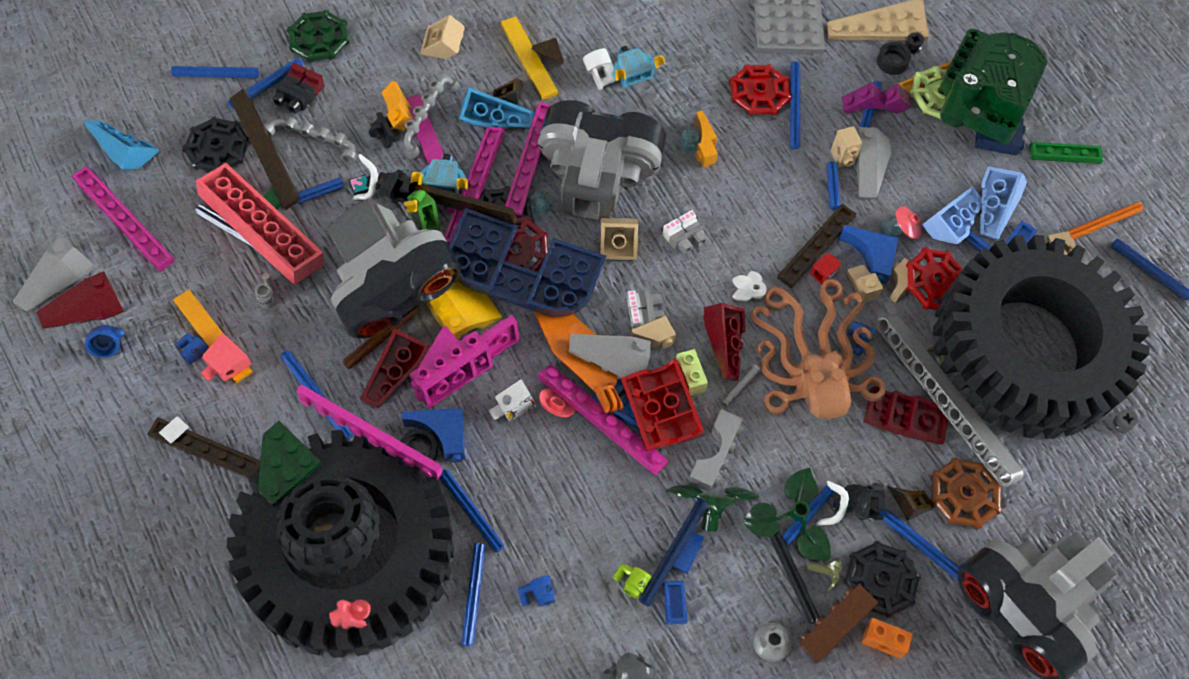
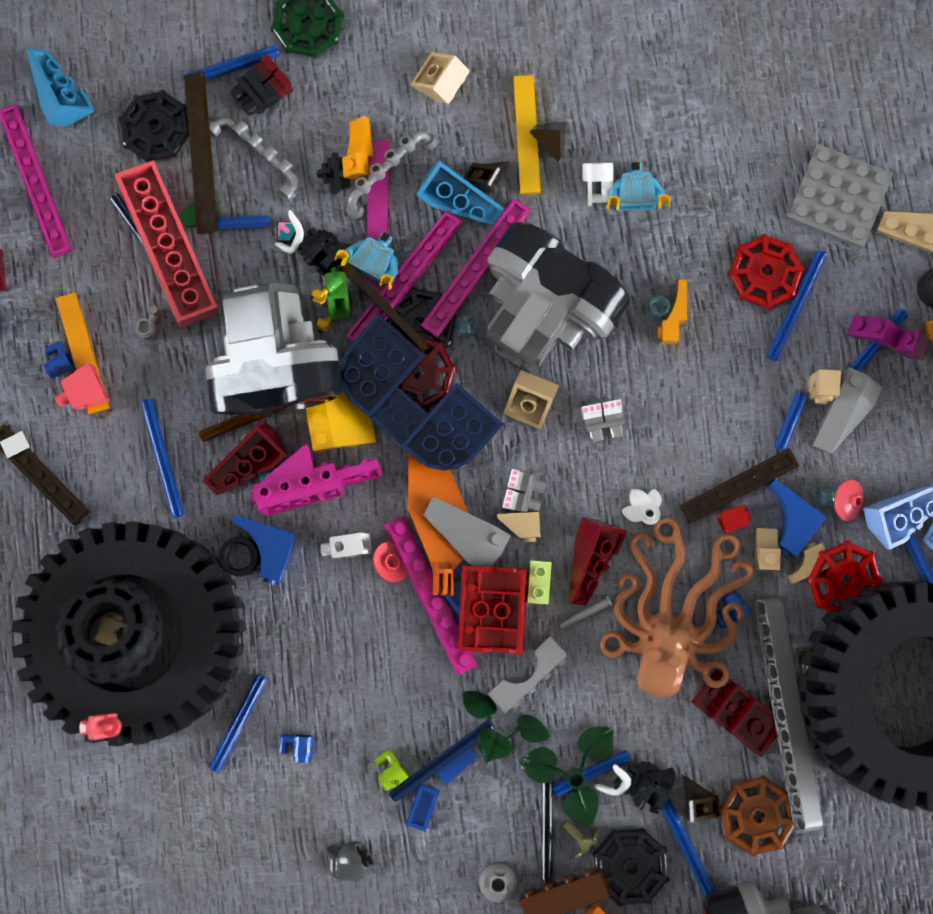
camera: 30 degrees right, 20 degrees up
blue axle [171,66,259,78] -> none
dark green plate [258,420,322,507] -> none
dark pink plate [296,385,442,479] -> none
blue axle [439,469,504,553] -> none

